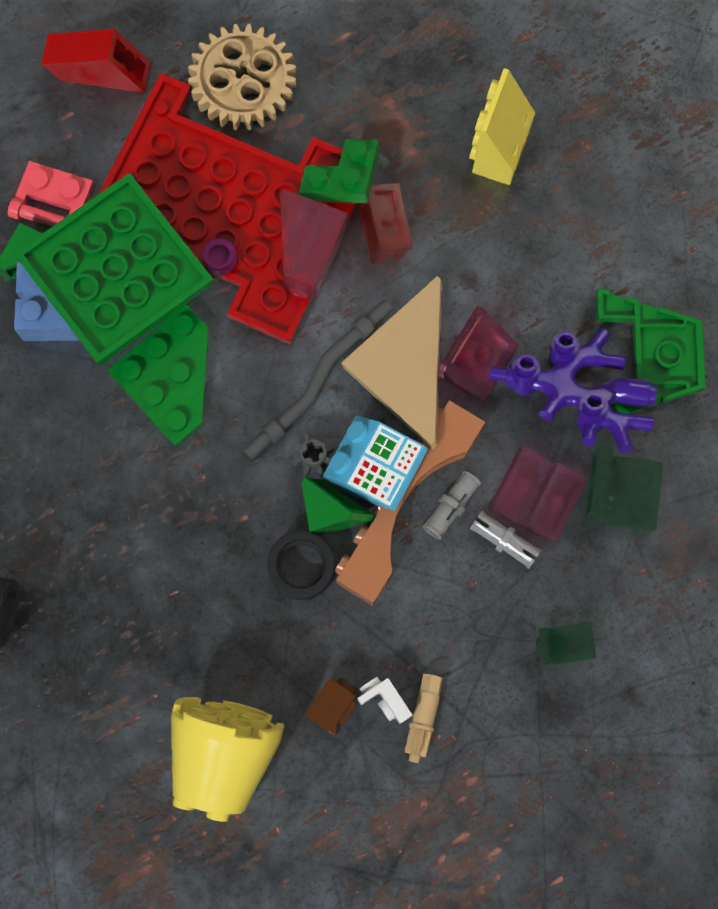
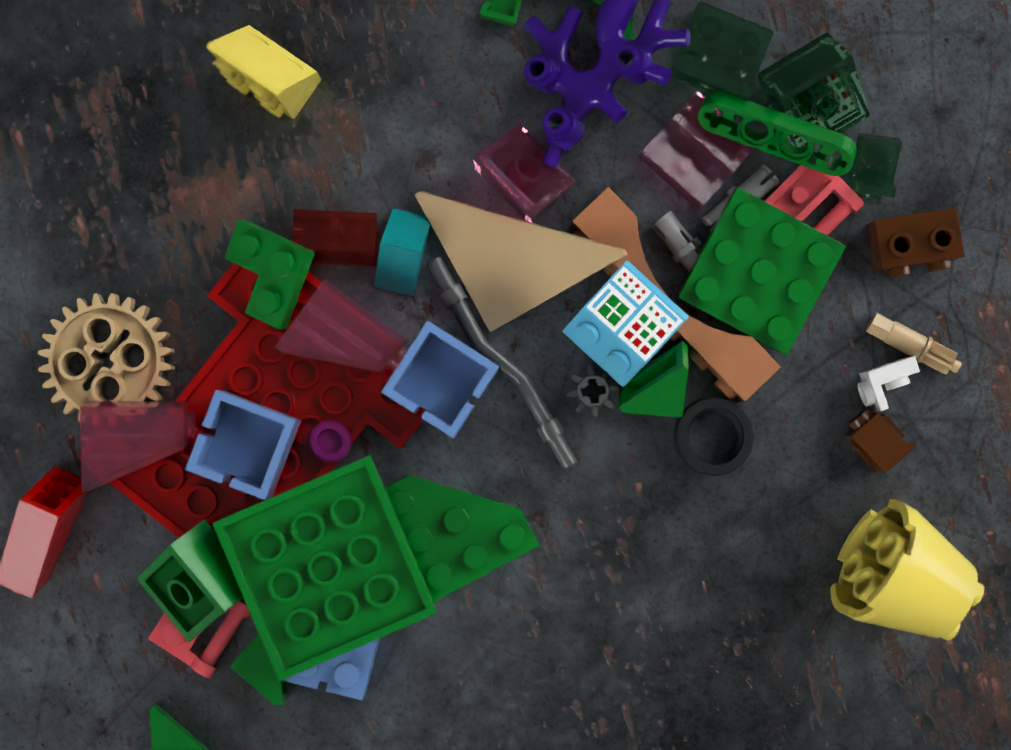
camera: 75 degrees left, 10 degrees up
none -> clear pink slope [80,401,196,491]
none -> green slope [136,520,243,642]
none -> medium blue piece [185,390,302,500]
none -> teal slope [374,208,431,297]
none -> medium blue piece [382,320,499,438]
none -> green plate [676,187,846,356]
none -> green beam [698,91,857,176]
none -> clear green slope [757,32,870,149]
none -> coral plate [765,165,864,236]
none -> reddish brown brick [866,207,965,278]

